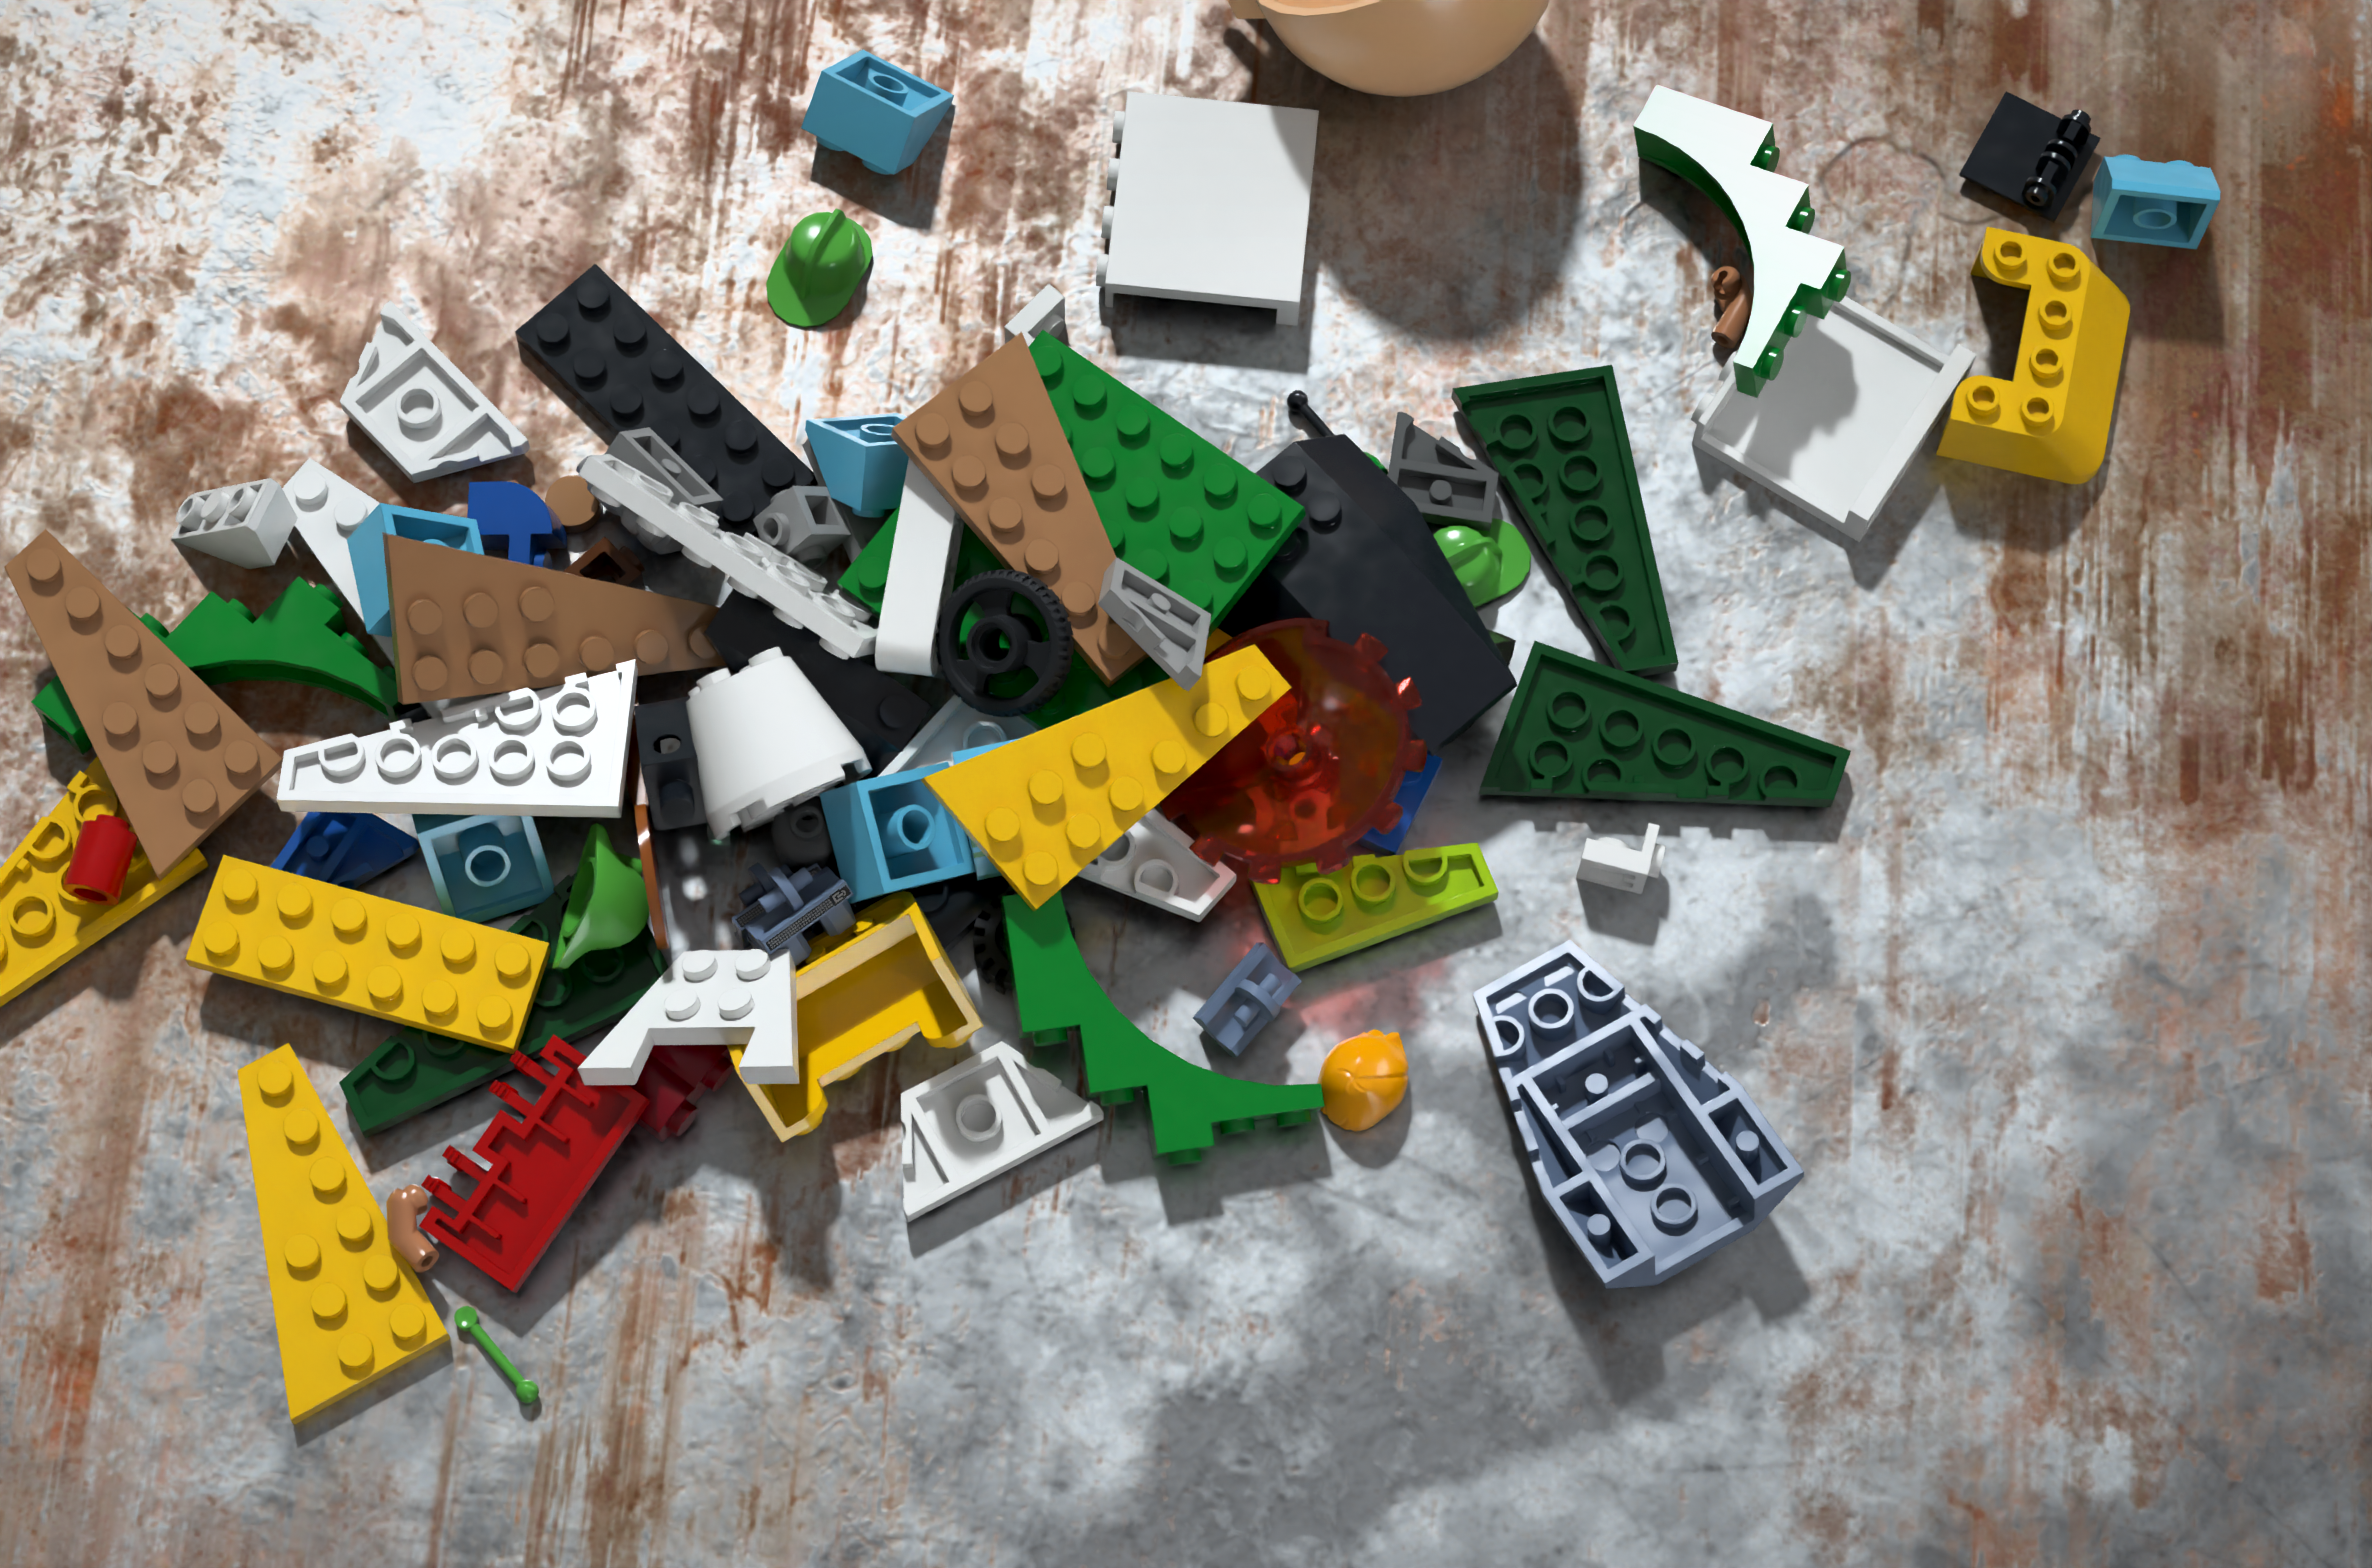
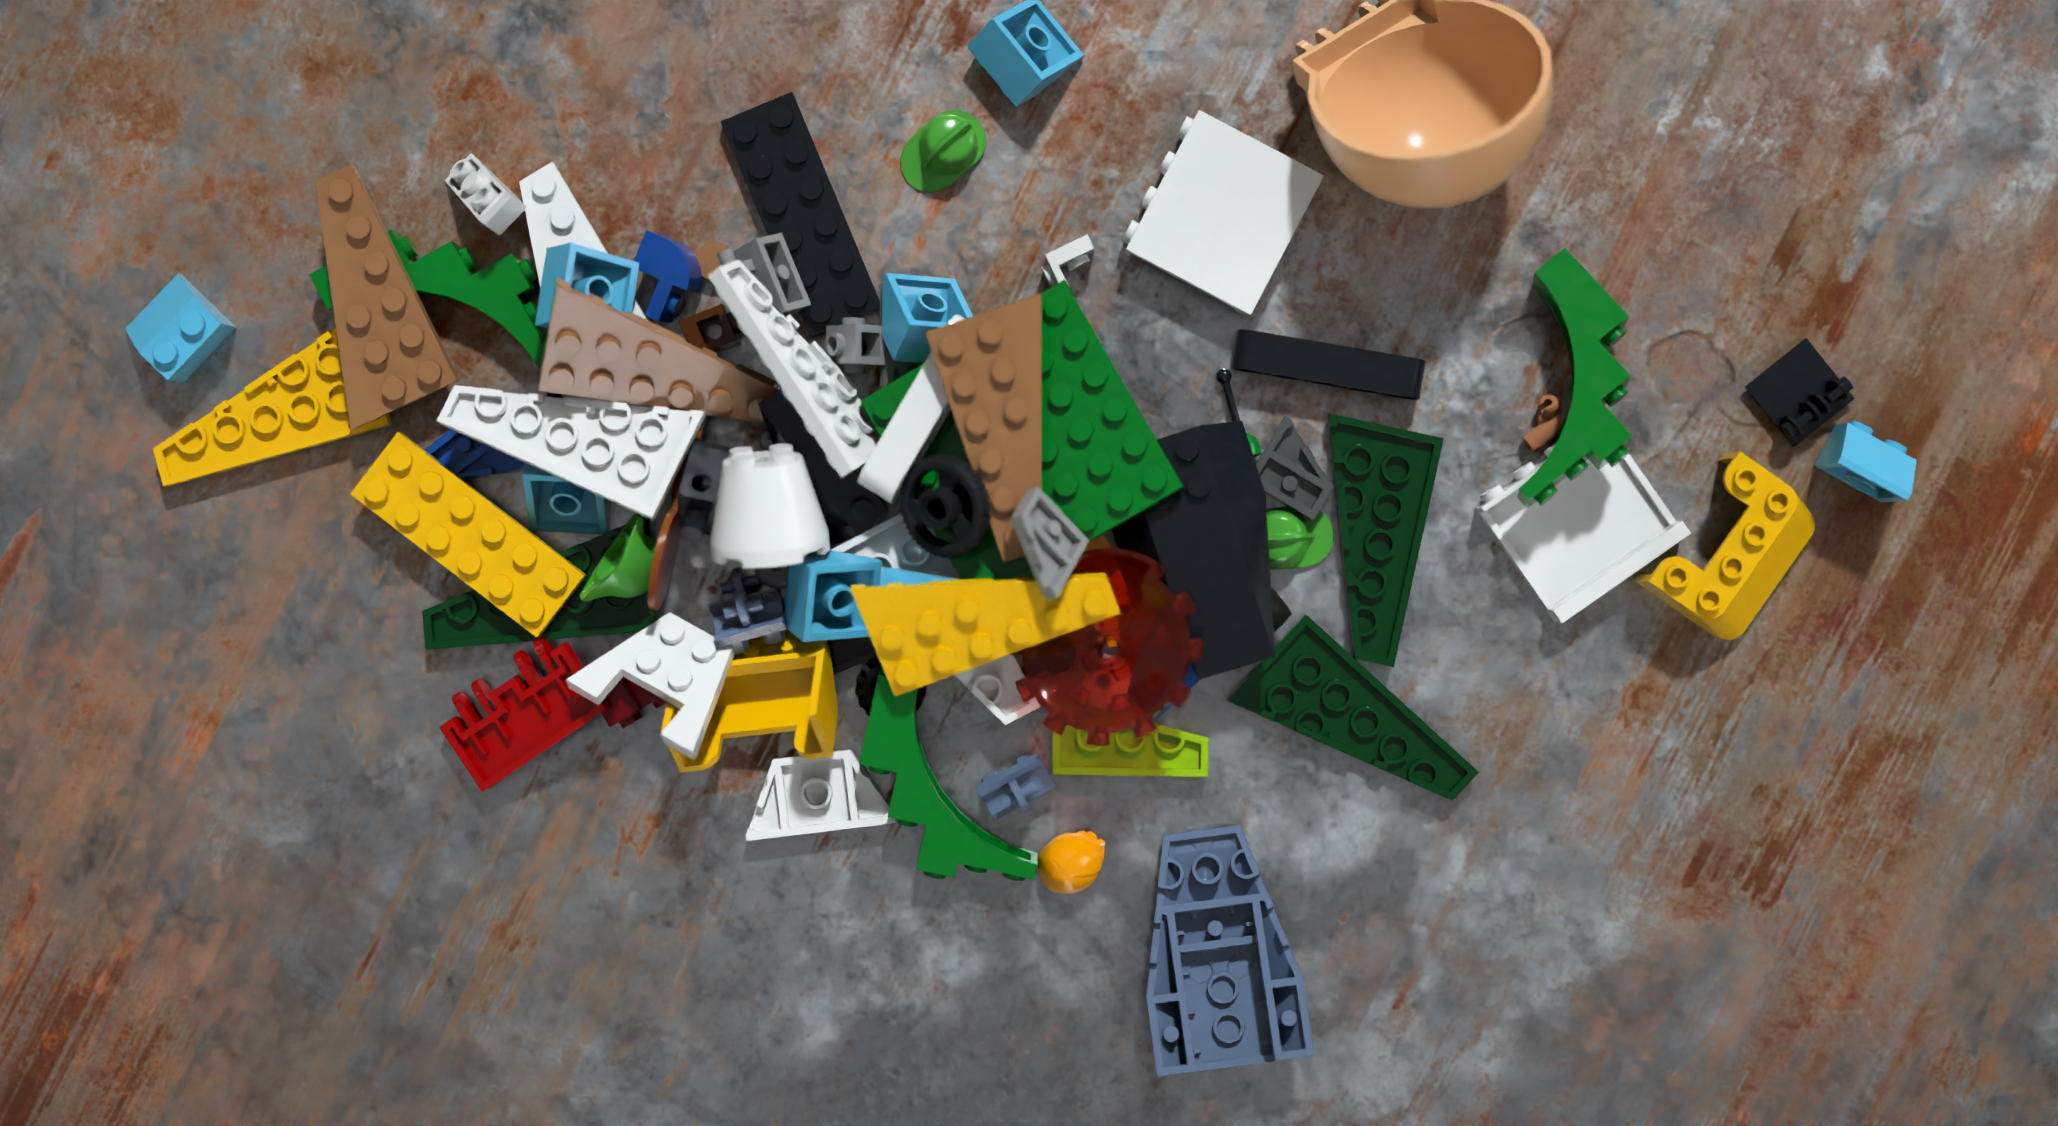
camera: 25 degrees right, 20 degrees up
red brick [62,814,138,906] -> none
yellow wing [237,1043,451,1425] -> none
white wing [340,300,530,483] -> none
nougat arm [386,1184,439,1273] -> none
bright green hinge [454,1306,539,1403] -> none
white bracket [1576,823,1666,894] -> none
none -> black beam [1231,329,1426,400]

